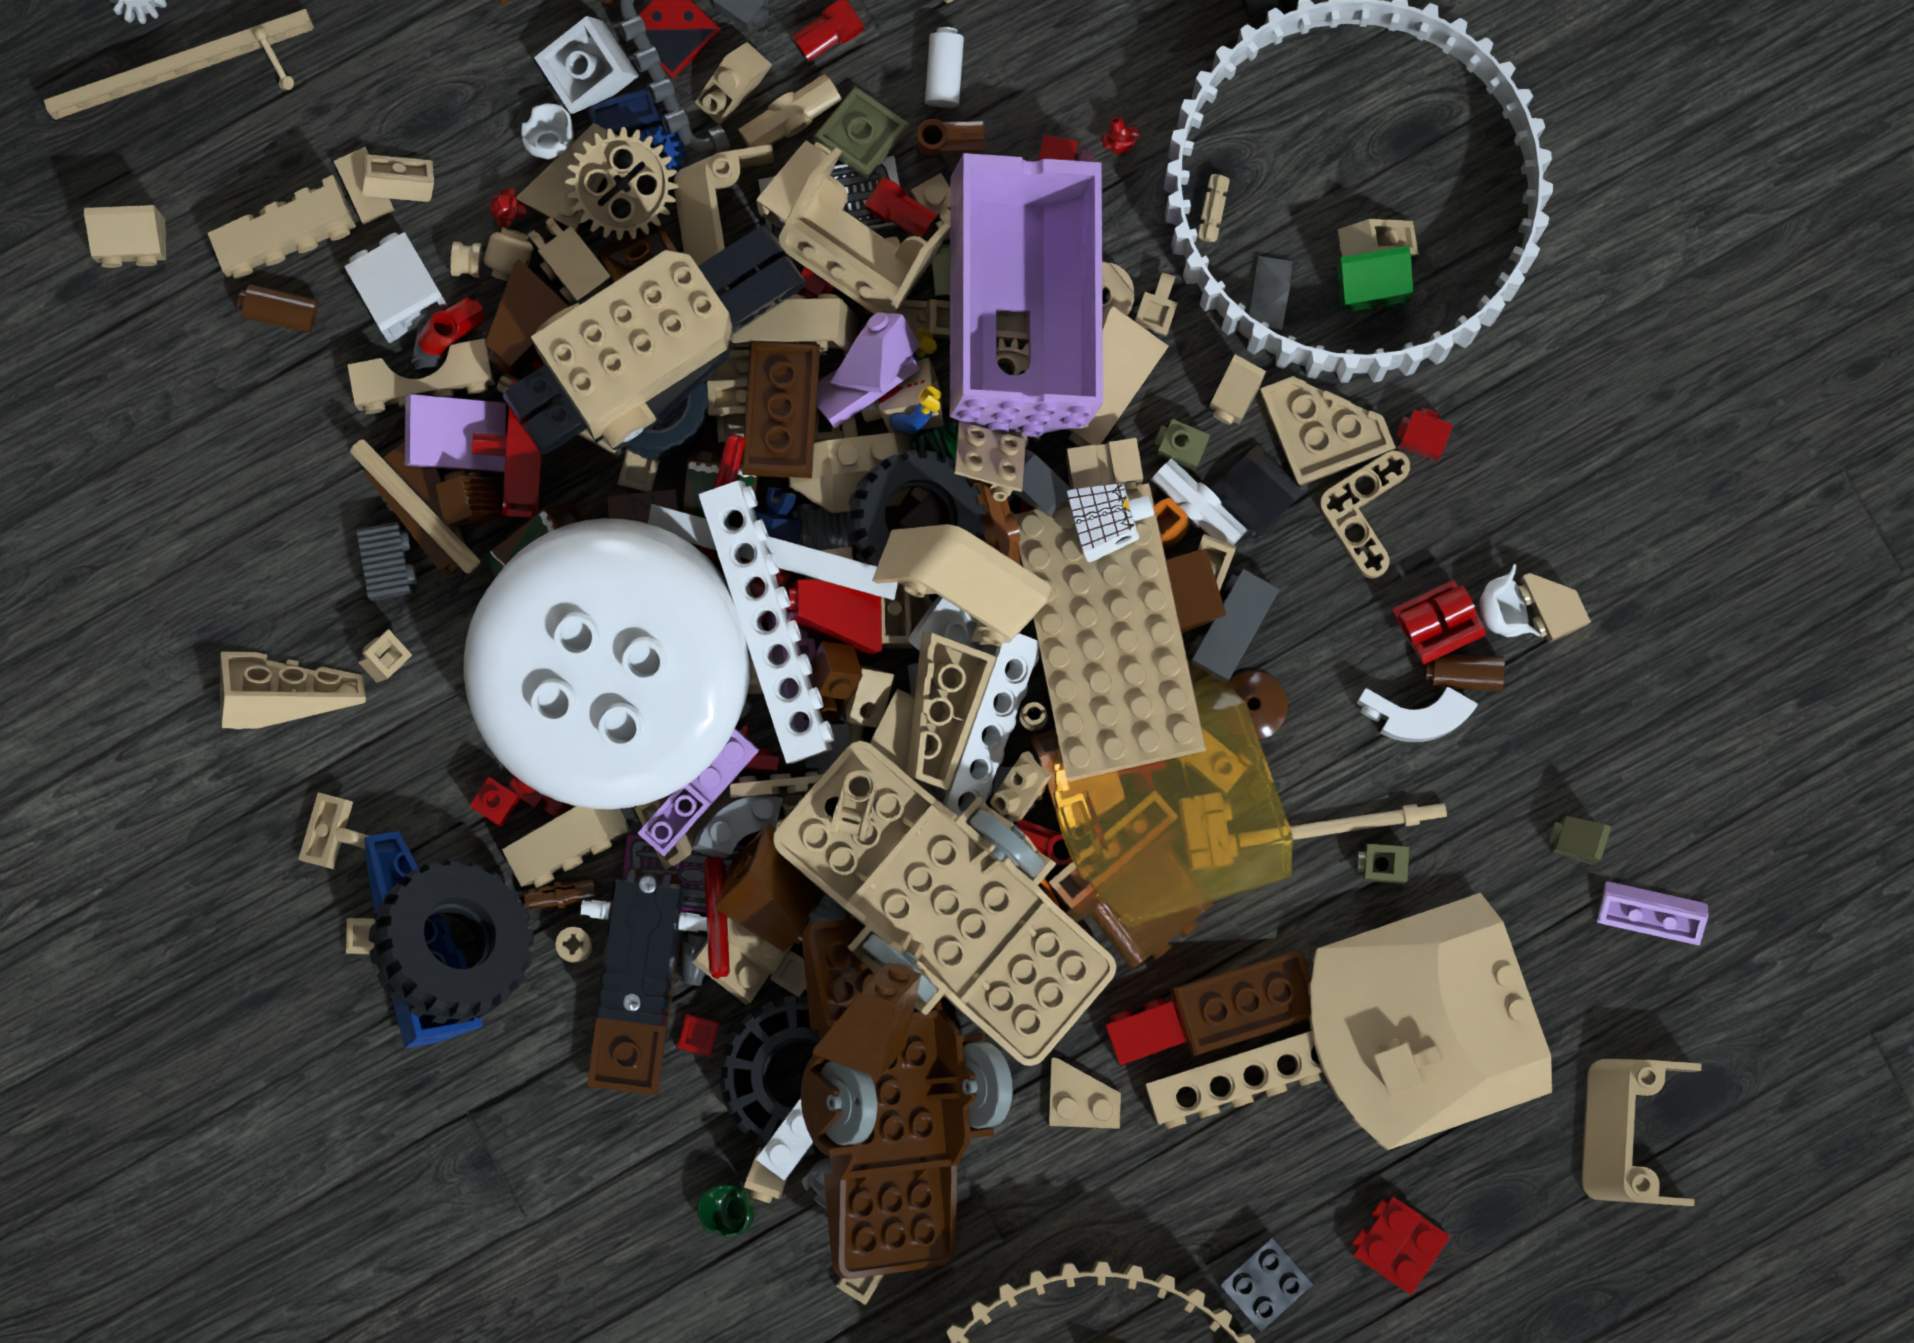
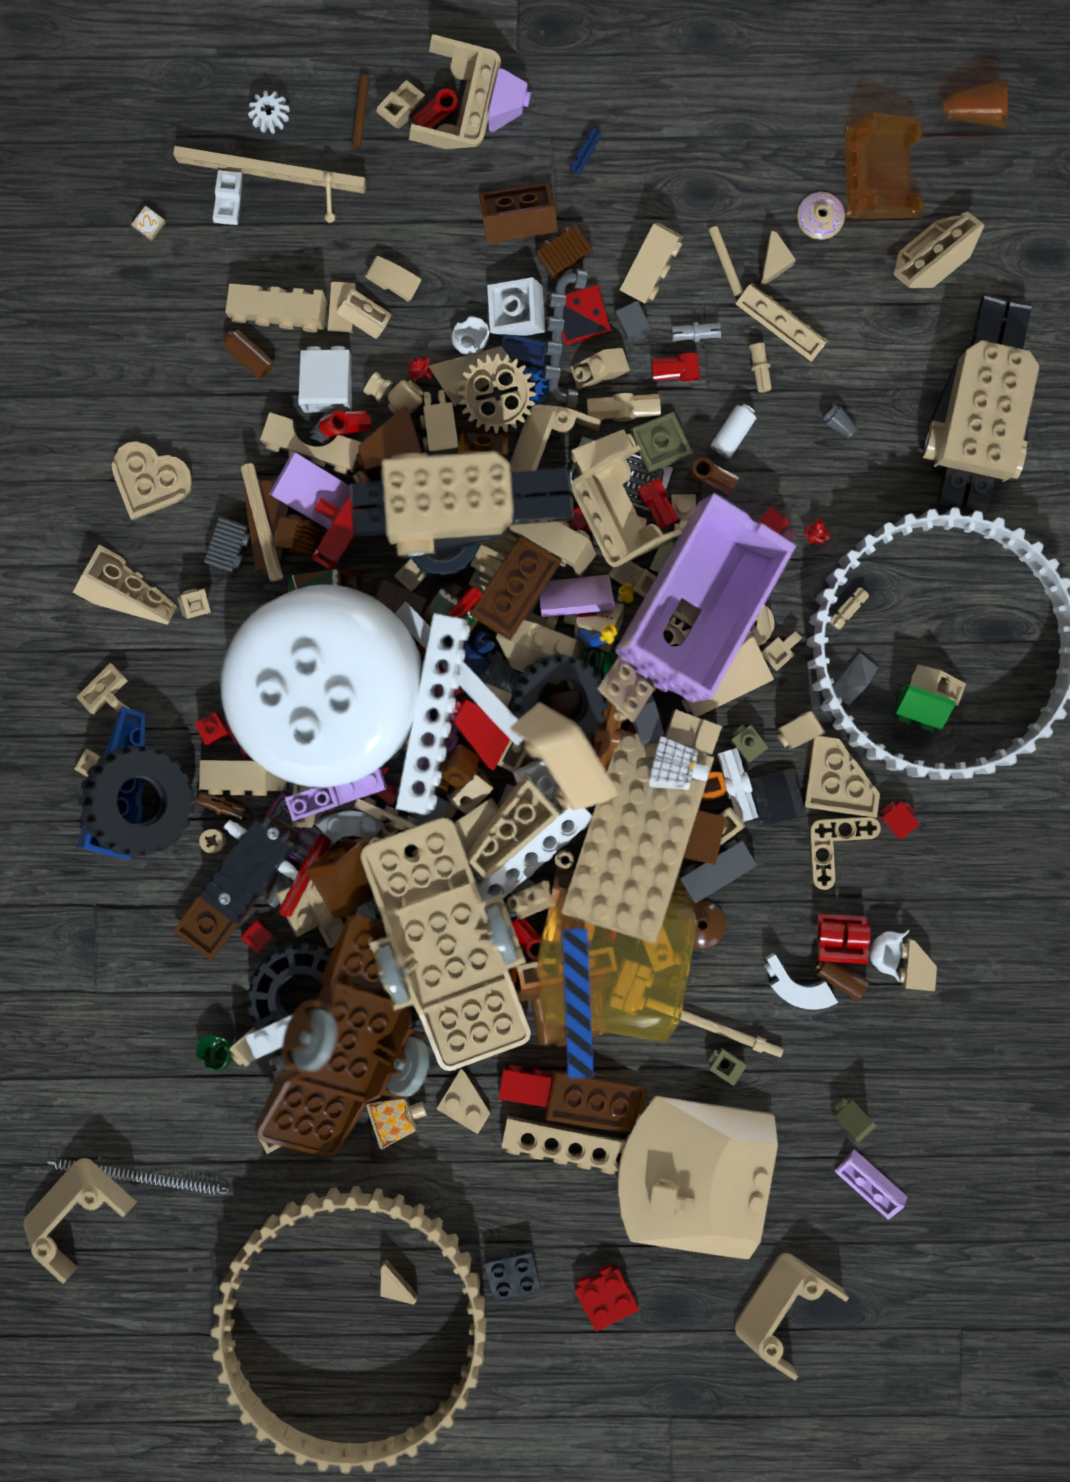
camera: 30 degrees right, 5 degrees up
tan slope [84,205,166,268] -> none
reddish brown slope [813,962,922,1079] -> none
lavender slope [830,312,920,393] -> none
tan piece [830,770,876,842] -> none
none -> tan plate [112,441,192,520]
none -> tile [131,206,166,241]
none -> white slope [213,170,242,225]
none -> tan slope [365,256,422,301]
none -> torso [366,1096,427,1149]
none -> tile [563,928,593,1078]

